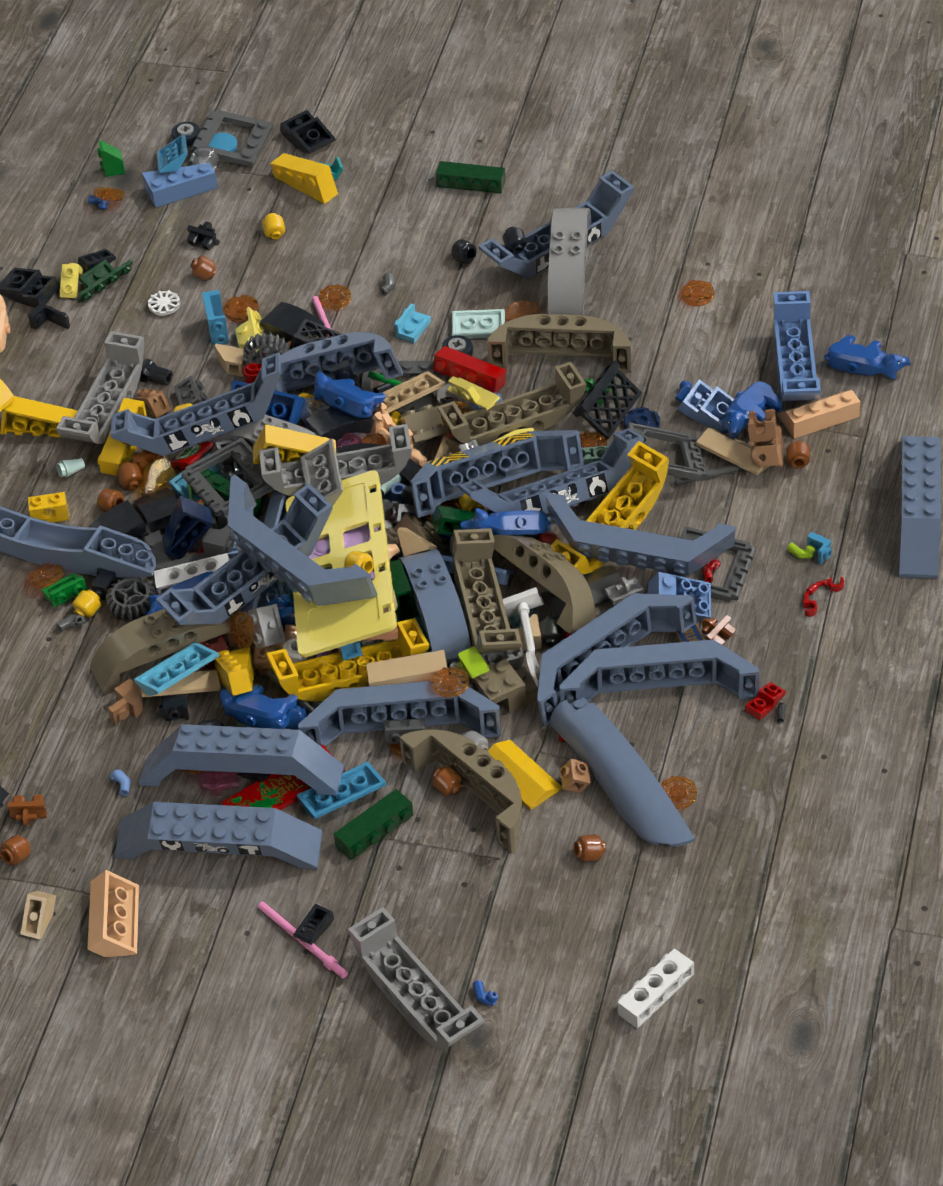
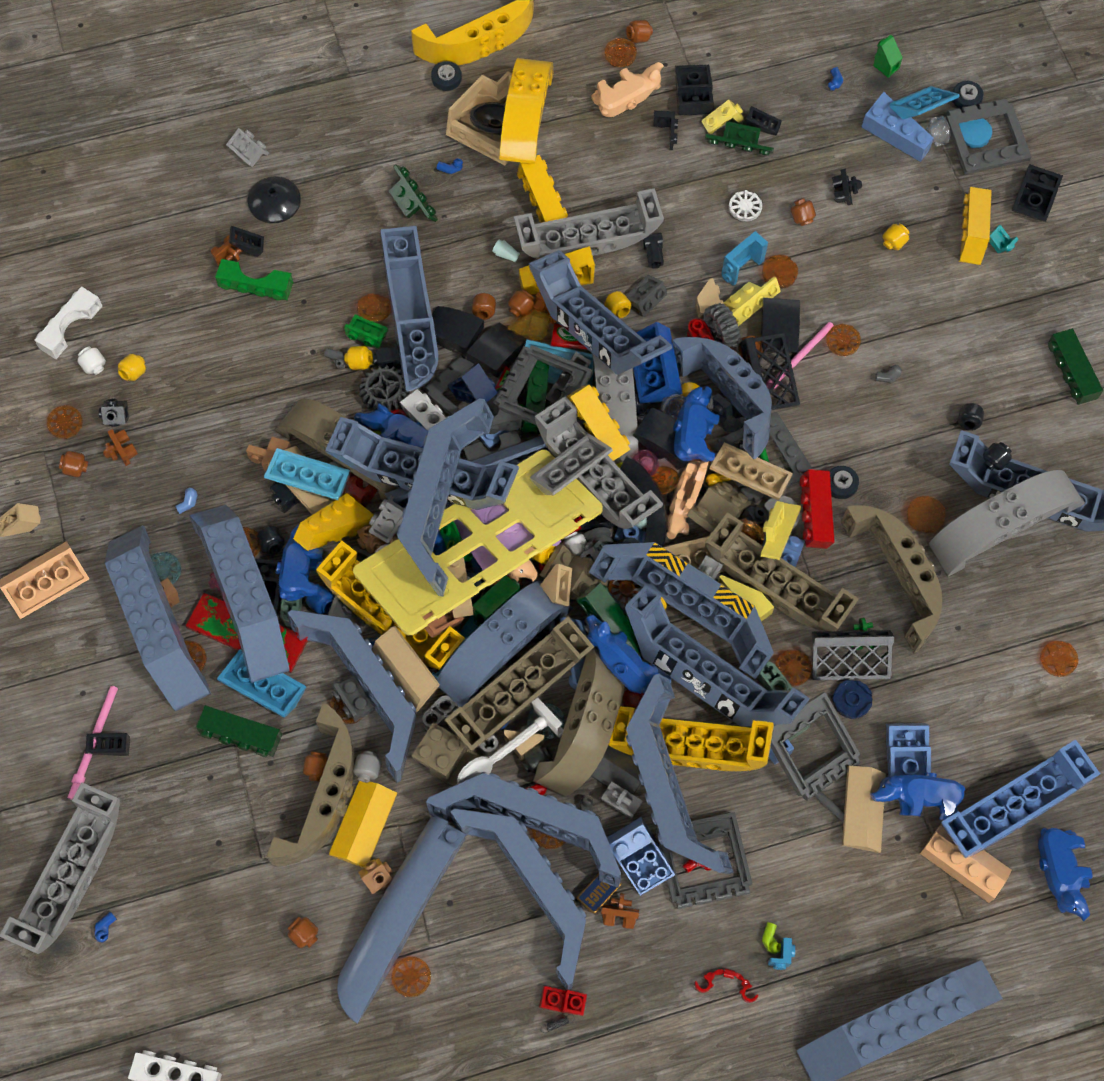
camera: 55 degrees right, 20 degrees up
yellow brick [28,492,69,523] -> none
clear orange wheel [93,187,125,201] -> none
medium nougat bracket [133,388,171,418] -> none
clear orange wheel [230,611,254,648] -> none
yellow head [344,551,374,574] -> none
medium azure bracket [394,303,431,343] -> none
clear orange wheel [431,667,469,697] -> none
light aqua tile [452,309,505,339] -> none
lime slope [455,646,490,679] -> none
blue arm [675,380,692,403] -> none
medium nougat piece [748,409,784,468] -> none
dark orange head [786,441,811,469] -> none

